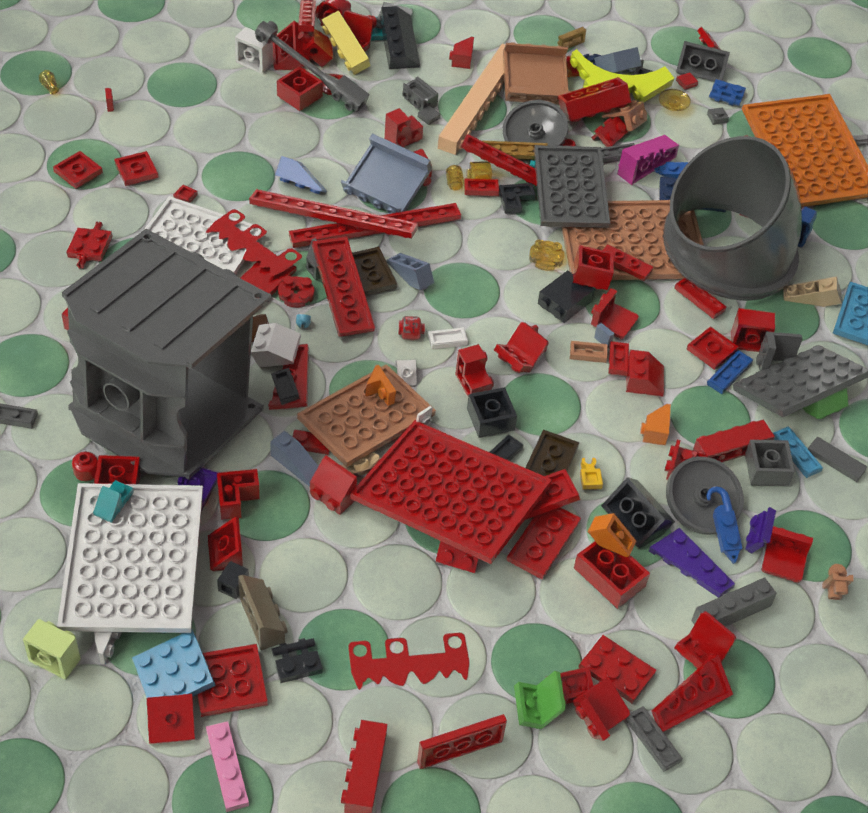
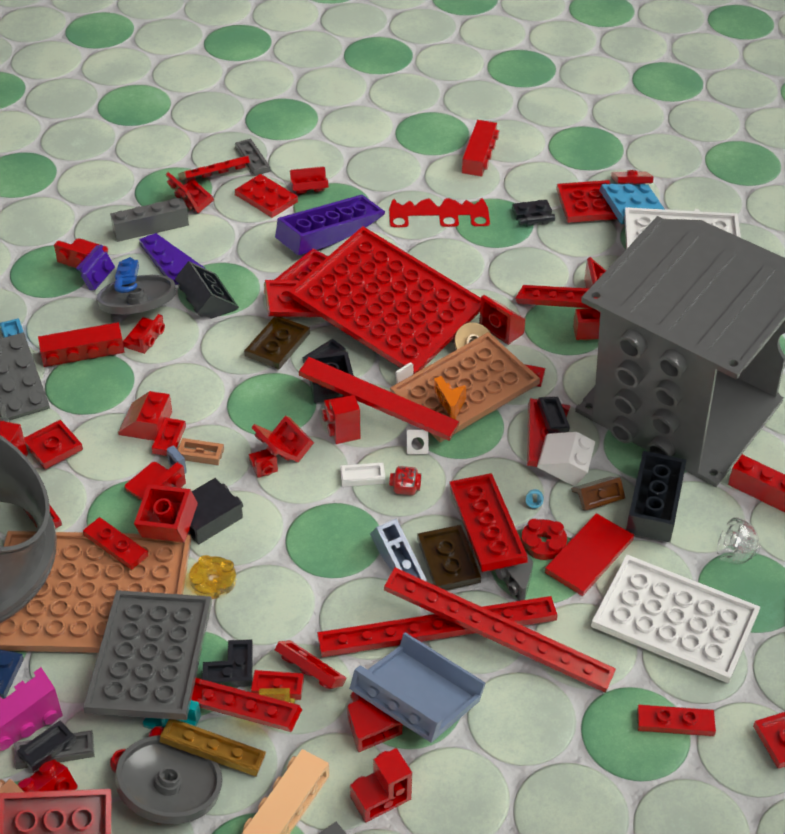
camera: 170 degrees left, 5 degrees down
yellowish green brick [23,619,81,680] -> none
red tile [173,185,198,203] -> none
red piece [206,209,302,277] -> none
bright pink plate [206,721,249,812] -> none
black panel [217,561,249,599] -> none
dark tan slope [238,575,288,650] -> none
sand blue slope [270,430,318,487] -> none
slope [275,156,327,195] -> none
red tile [417,714,507,769] -> none
clear yellow brick [446,165,464,191] -> none
bright green bracket [514,671,566,729] -> none
red bracket [572,678,630,741] -> none
red brick [574,541,650,609] -> none
yellow plate [580,458,603,490] -> none
orange slope [587,513,636,557] -> none
orange slope [640,404,671,445] -> none
blue tile [707,350,753,394] -> none
dark grey brick [745,440,795,486] -> none
nougat hips [822,564,853,600] -> none
none -> black tile [17,720,76,772]
none -> dark purple slope [275,194,386,255]
none -> red plate [275,640,347,689]
none -> red tile [299,357,459,441]
none -> red plate [515,285,597,309]
none -> red plate [637,704,716,736]

